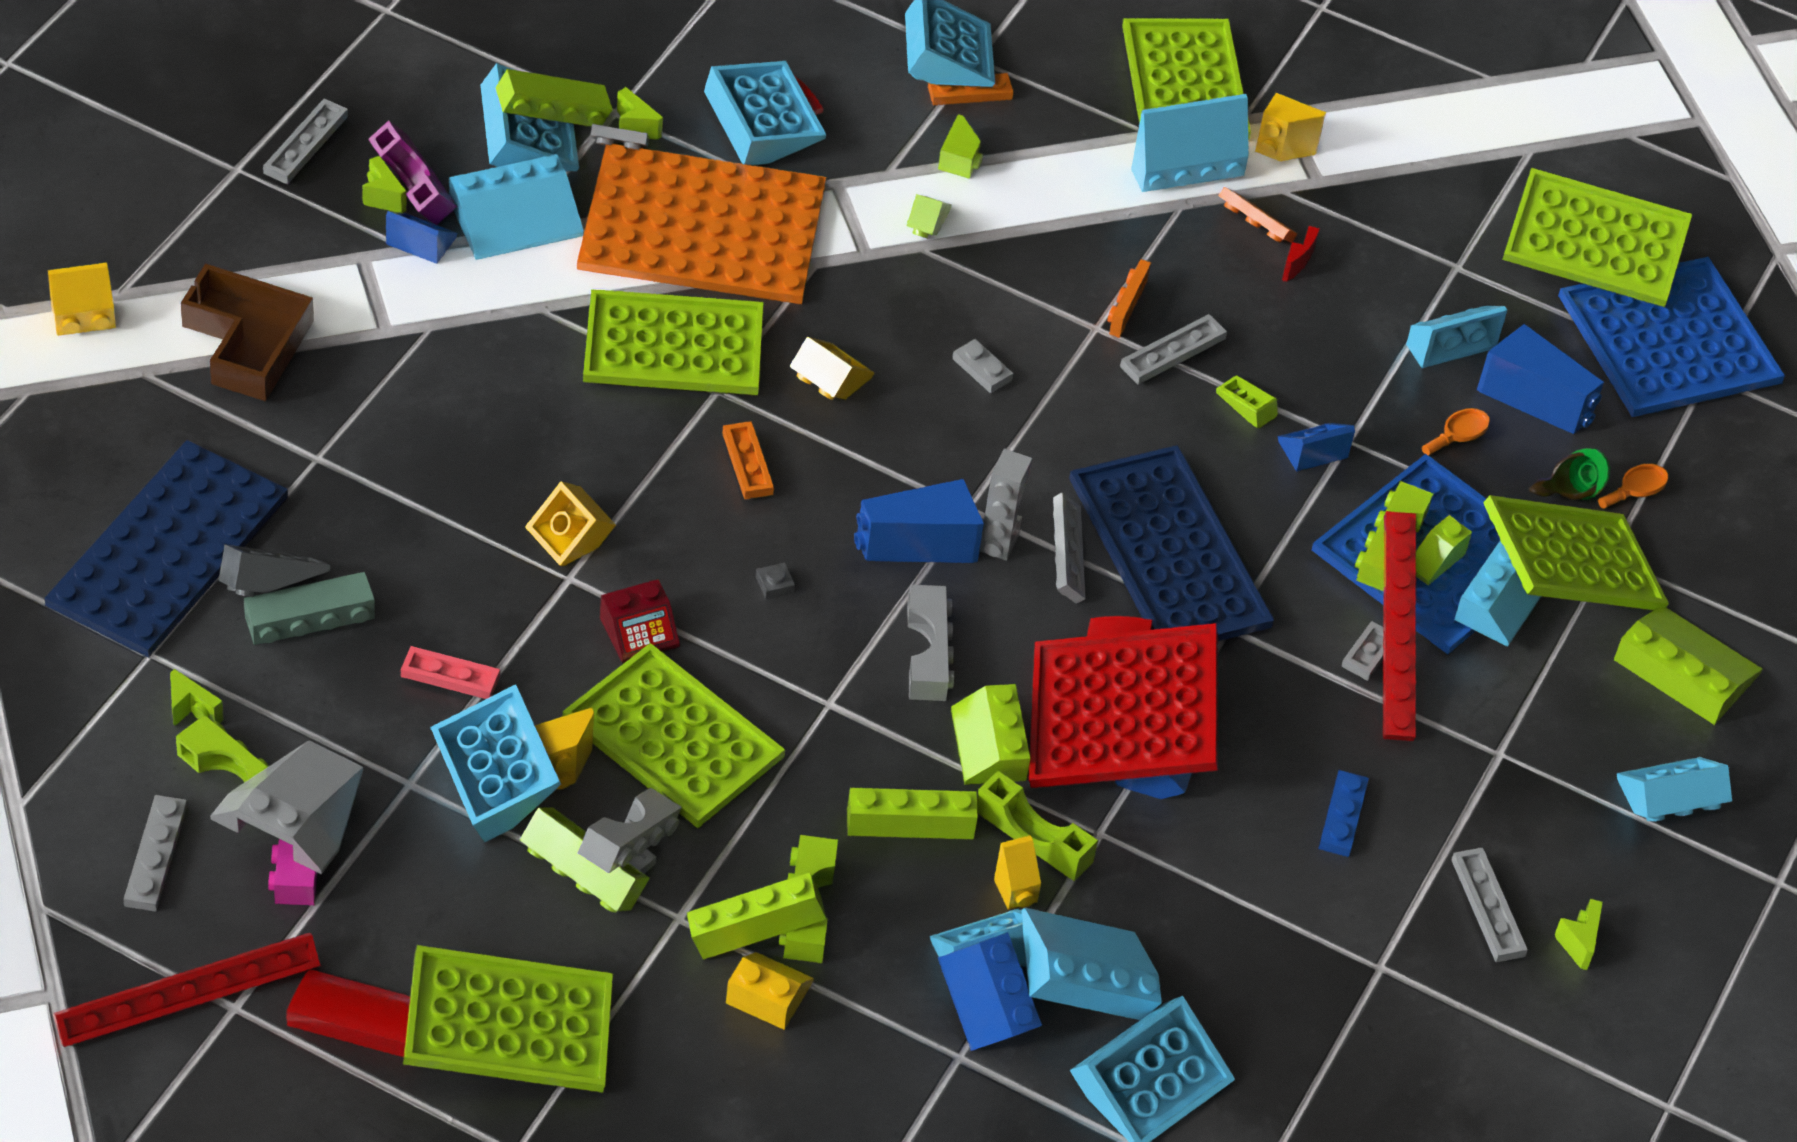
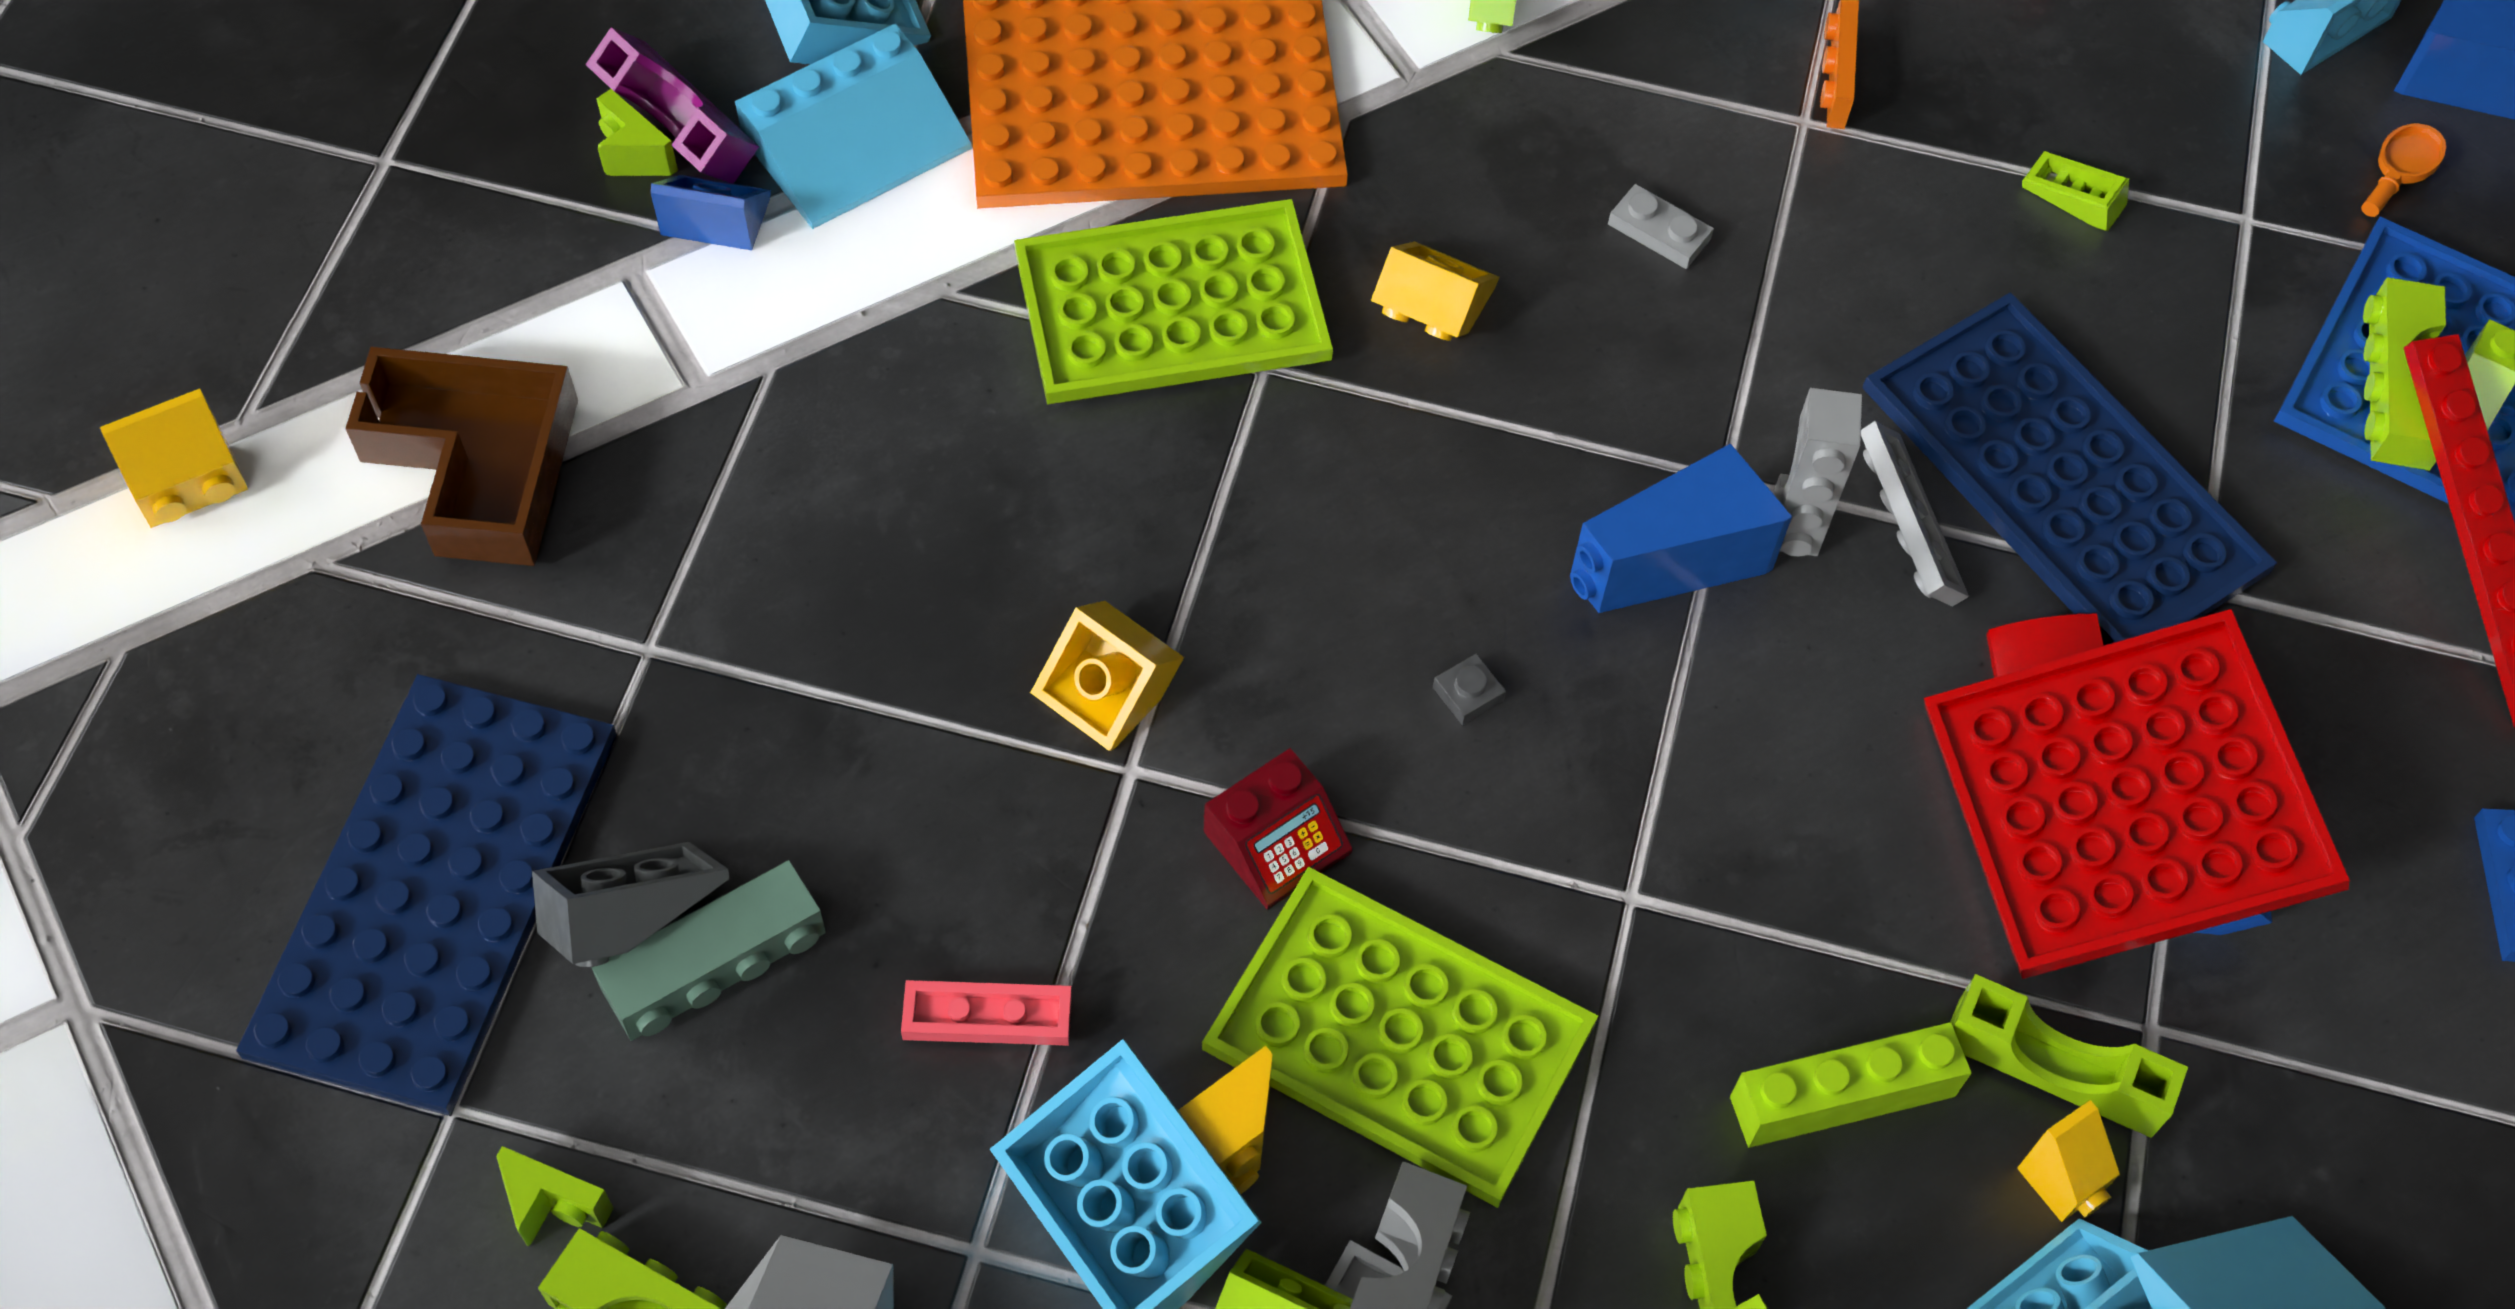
camera: 10 degrees left, 10 degrees up
light grey plate [263,99,348,184] -> none
orange plate [722,421,774,499] -> none
light grey arch [907,585,954,701] -> none
lime slope [951,684,1030,785] -> none
light grey plate [1120,314,1227,385] -> none
blue slope [1277,423,1355,472] -> none
light grey plate [1341,621,1383,681] -> none

